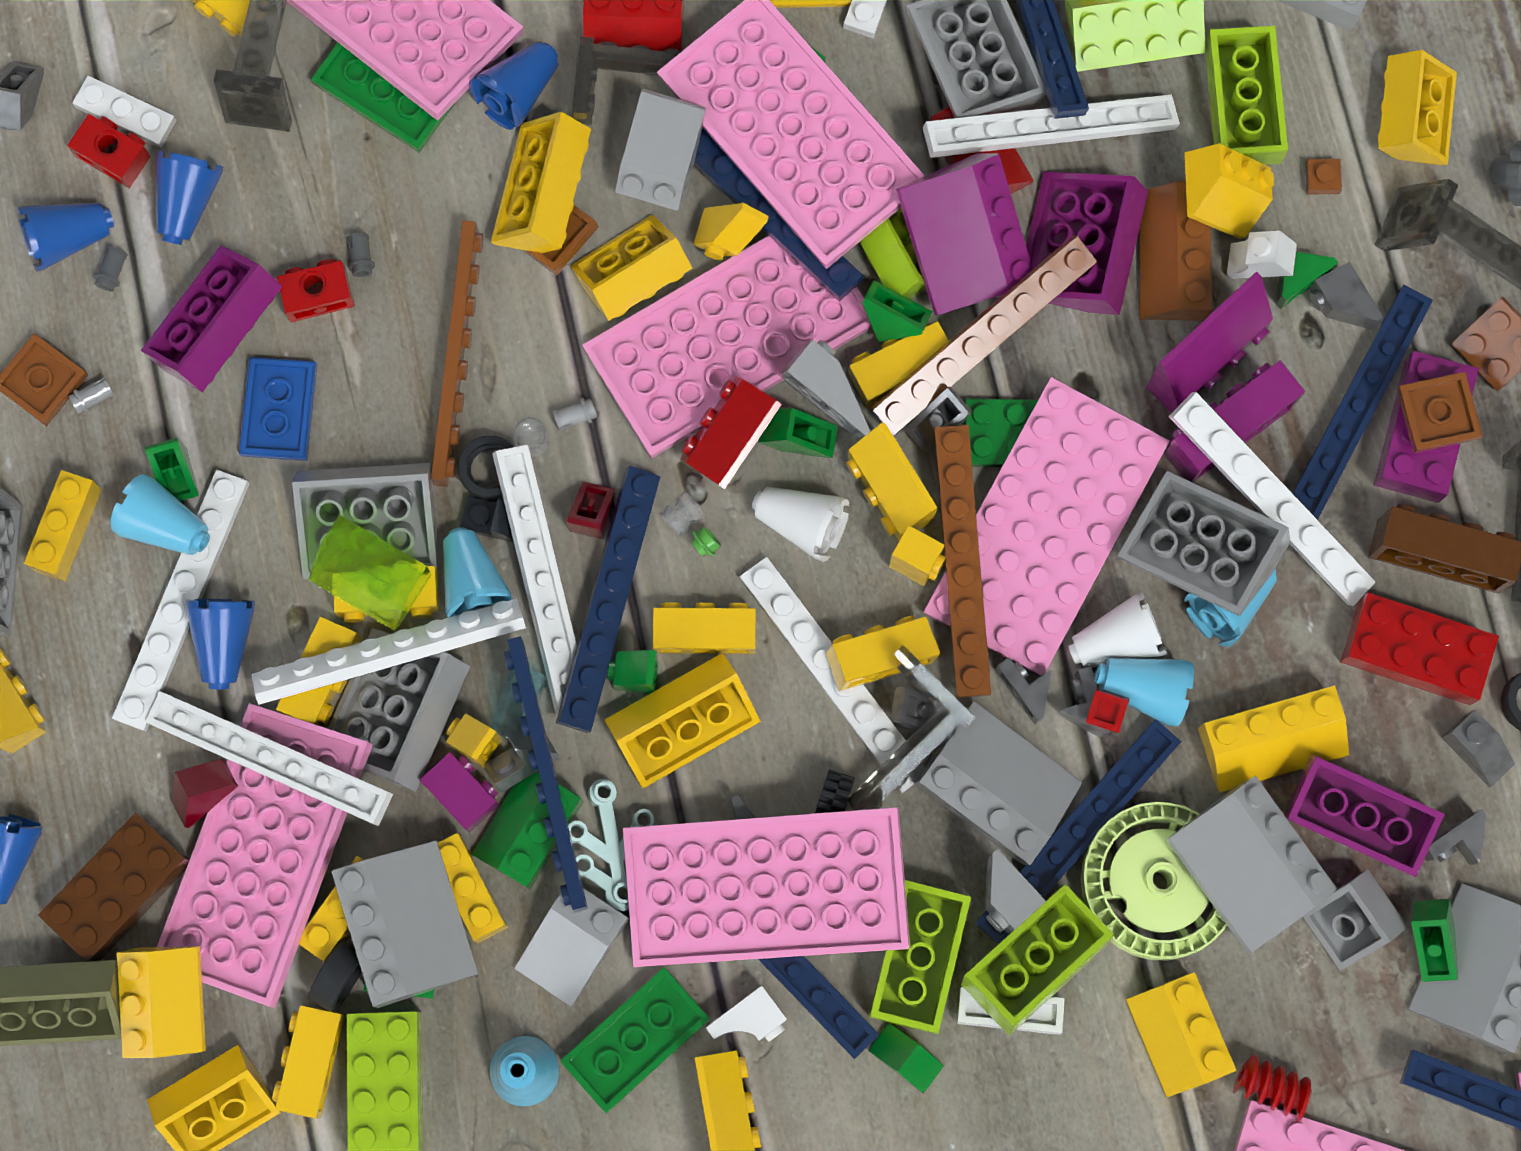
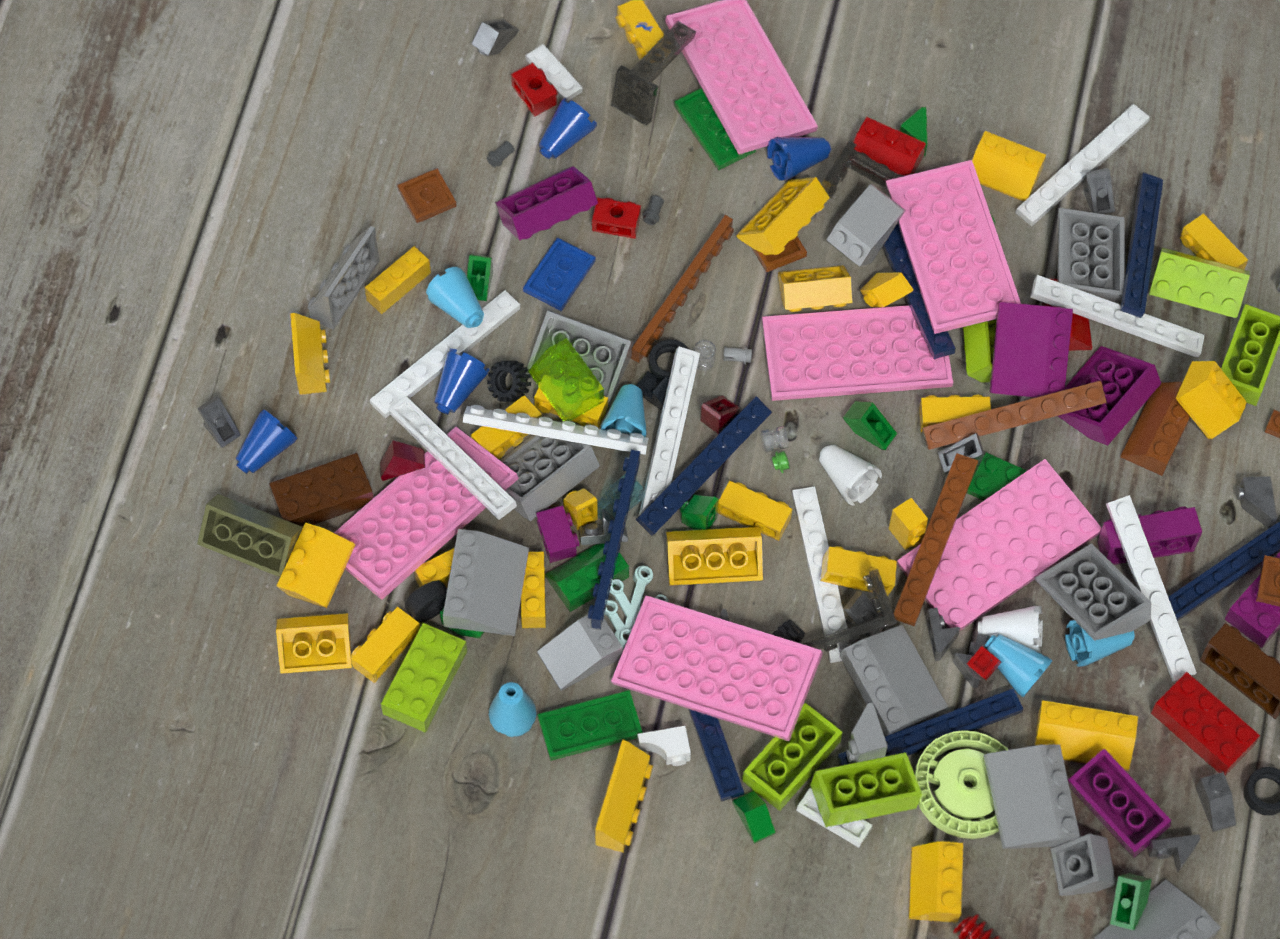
camera: 25 degrees right, 15 degrees down
blue cone [16,203,114,272] -> none
light grey pin [68,377,115,414] -> none
red slope [680,376,782,489] -> none
light grey slope [779,340,870,438] -> none
yellow slope [846,422,937,541] -> none
green slope [862,280,933,342] -> none
magenta slope [1146,271,1273,414] -> none
white arch [1227,231,1297,279] -> none
green slope [1276,252,1338,310] -> none
none -> black tyre [487,361,531,402]

